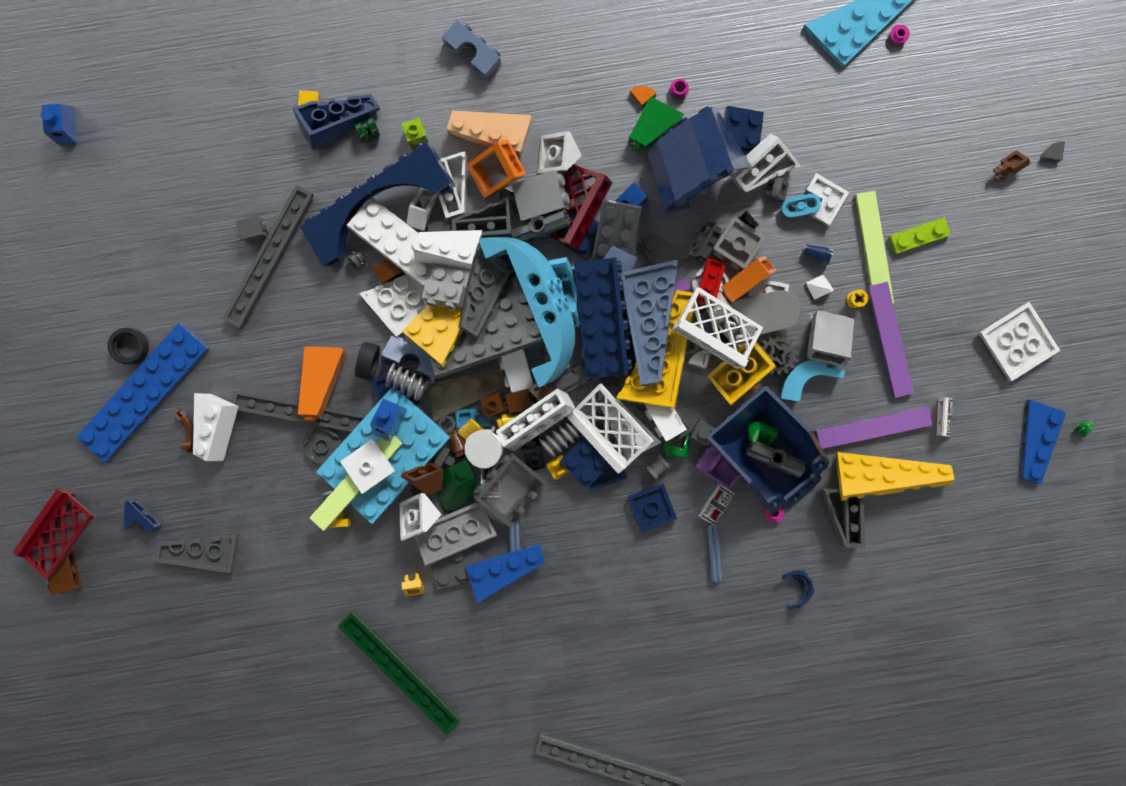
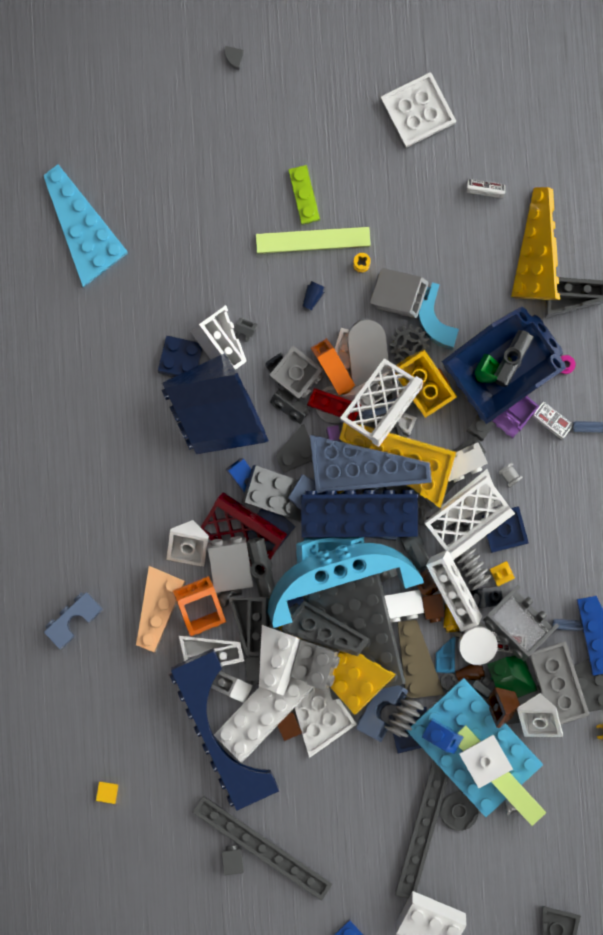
camera: 85 degrees left, 5 degrees down
dark blue wedge [293,94,380,150] -> none
orange slope [298,346,346,422] -> none
yellow tile [329,511,352,528] -> none
dark grey plate [348,251,365,269] -> none
dark green wheel [355,117,380,142] -> none
black tyre [355,342,380,380] -> none
lime brick [401,118,428,147] -> none
yellow tile [458,418,484,440] -> none
reddish brown brick [480,393,505,417] -> none
dark blue plate [559,437,610,489] -> none
dark blue plate [627,483,677,533] -> none
green slope [628,96,684,150] -> none
orange tile [630,86,657,106] -> none
green plate [661,434,690,458] -> none
dark pink plate [670,79,689,99] -> none
medium azure plate [782,194,821,218] -> none
white plate [805,173,849,226] -> none
white slope [805,275,834,300] -> none
medium lavender tile [815,407,933,449] -> none
medium lavender tile [867,282,914,398] -> none
dark pink plate [890,24,910,44] -> none
reddish brown plate [993,150,1030,182] -> none
blue wing [1020,399,1066,484] -> none
green plate [1076,420,1095,437] -> none

